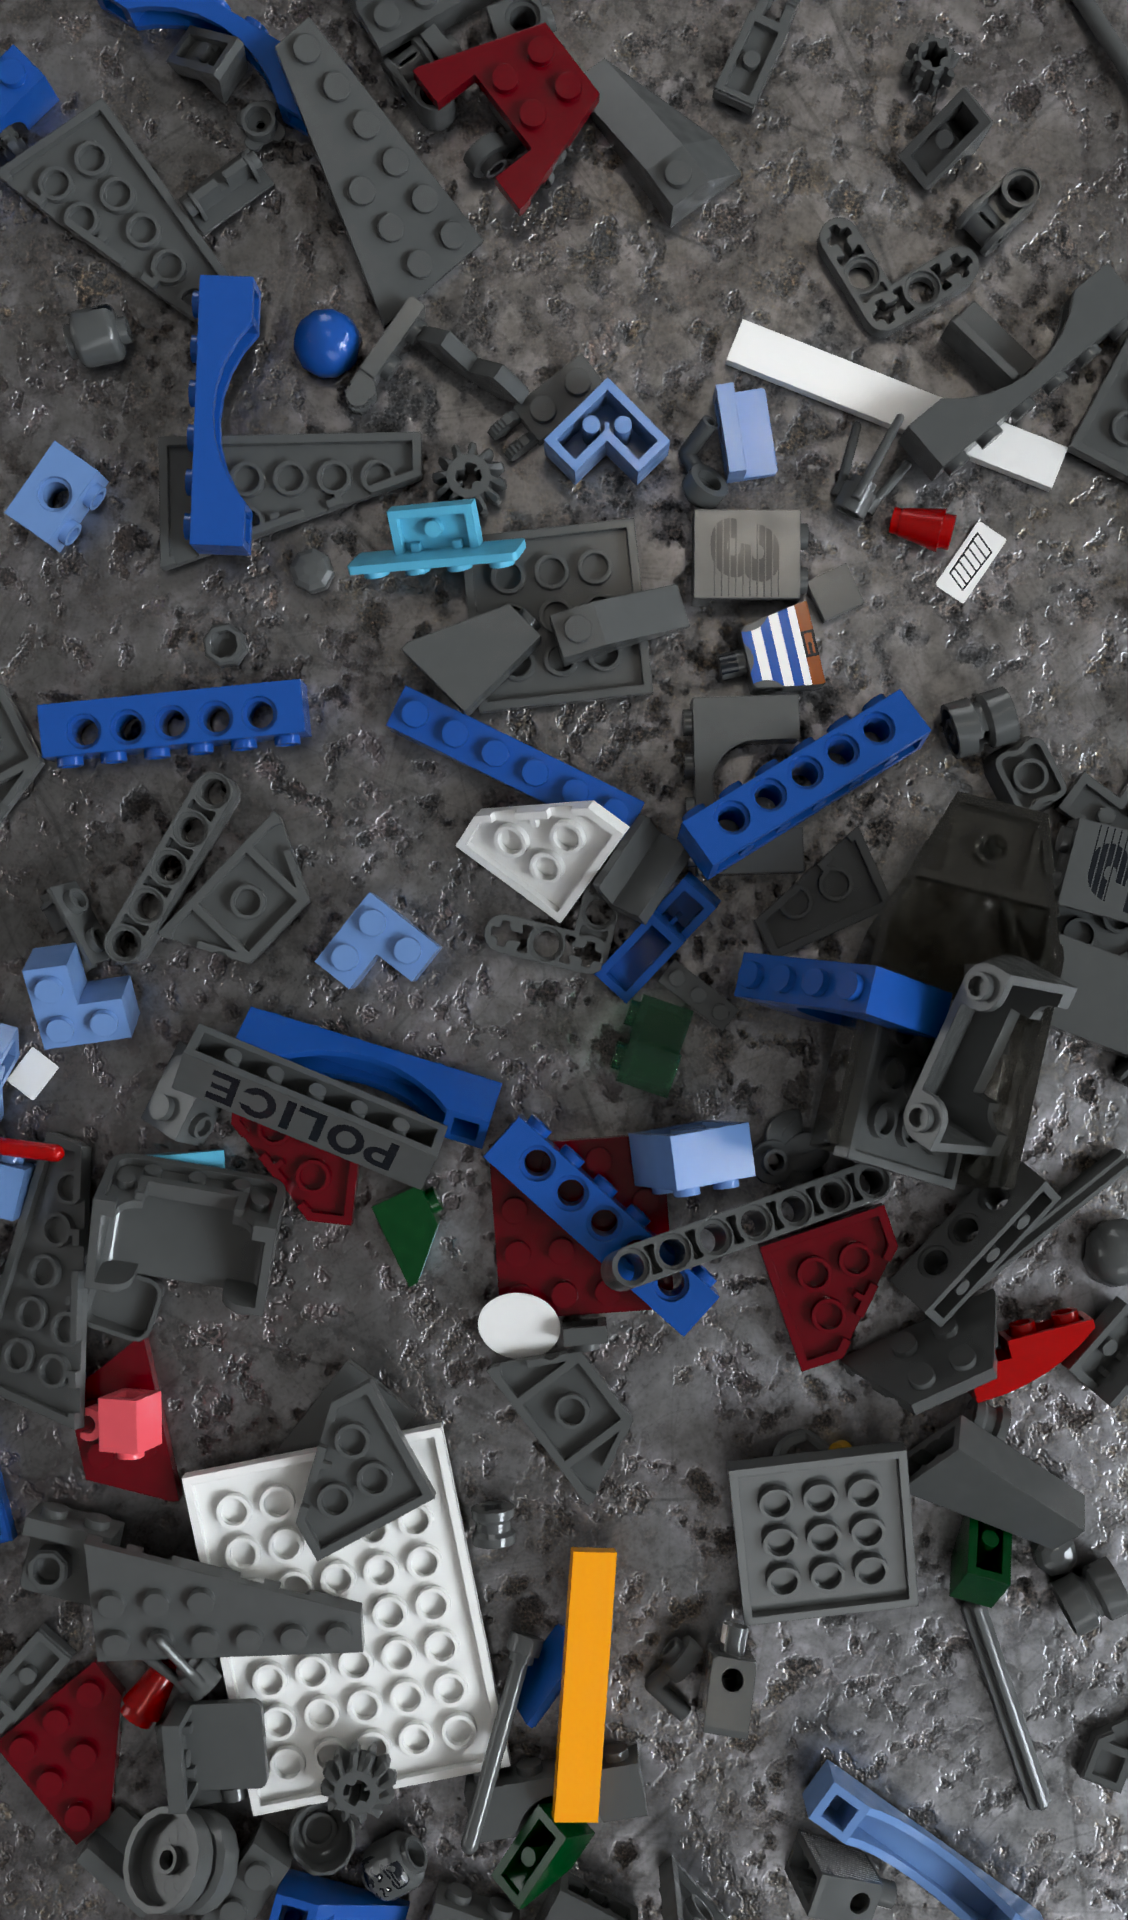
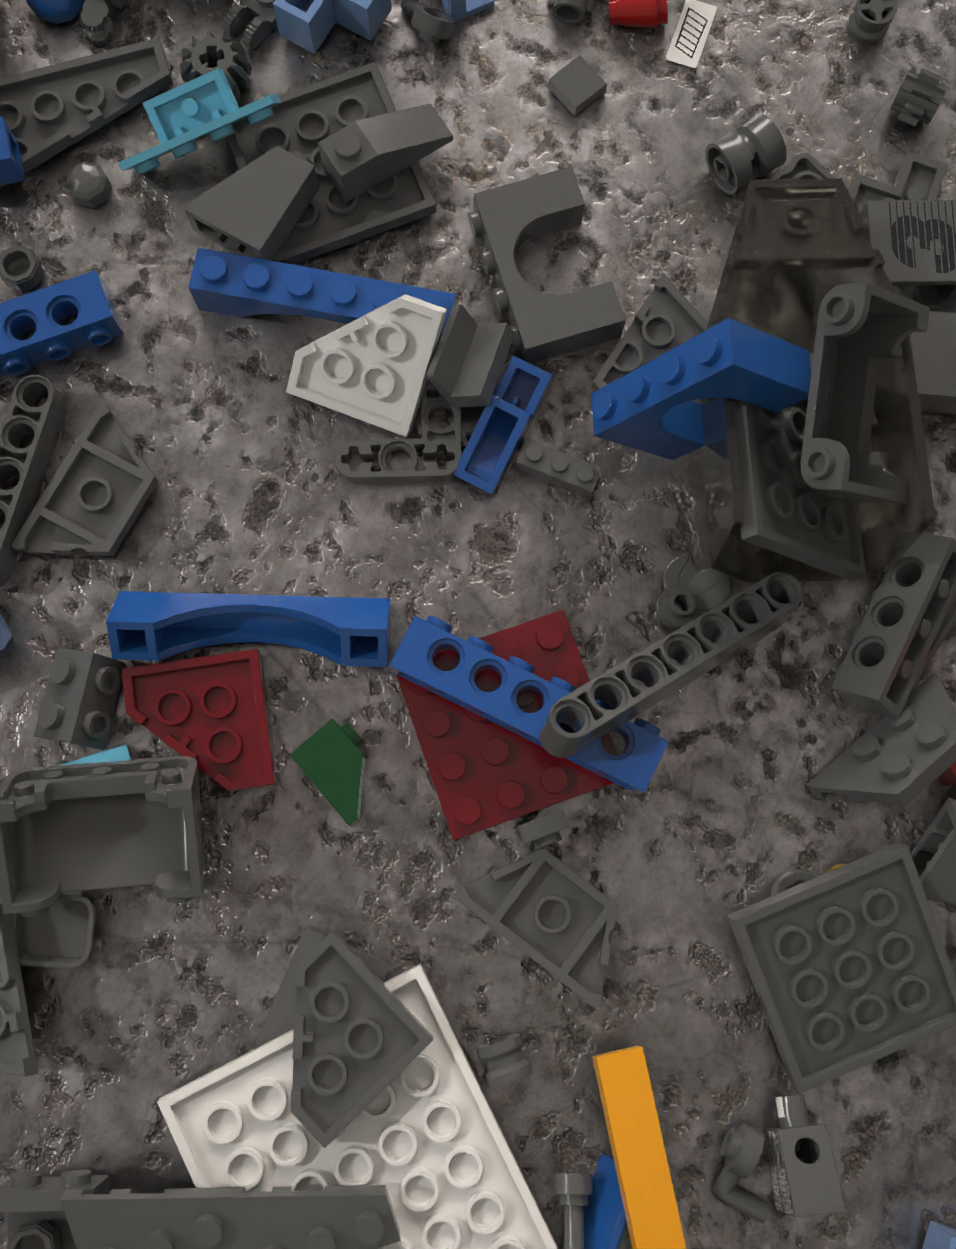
camera: 20 degrees left, 10 degrees down
dark red wing [75,1337,183,1502] -> none
coral brick [80,1388,162,1460] -> none
dark grey brick [171,1023,448,1190] -> none
medium blue brick [314,892,443,989] -> none
white sticker [478,1293,561,1359] -> none
clear green brick [609,993,694,1098] -> none
medium blue brick [628,1120,756,1198] -> none
blue brick [677,689,932,881] -> none
panel [691,509,809,607] -> none
torso [716,601,826,694] -> none
dark red plate [758,1203,898,1372] -> none

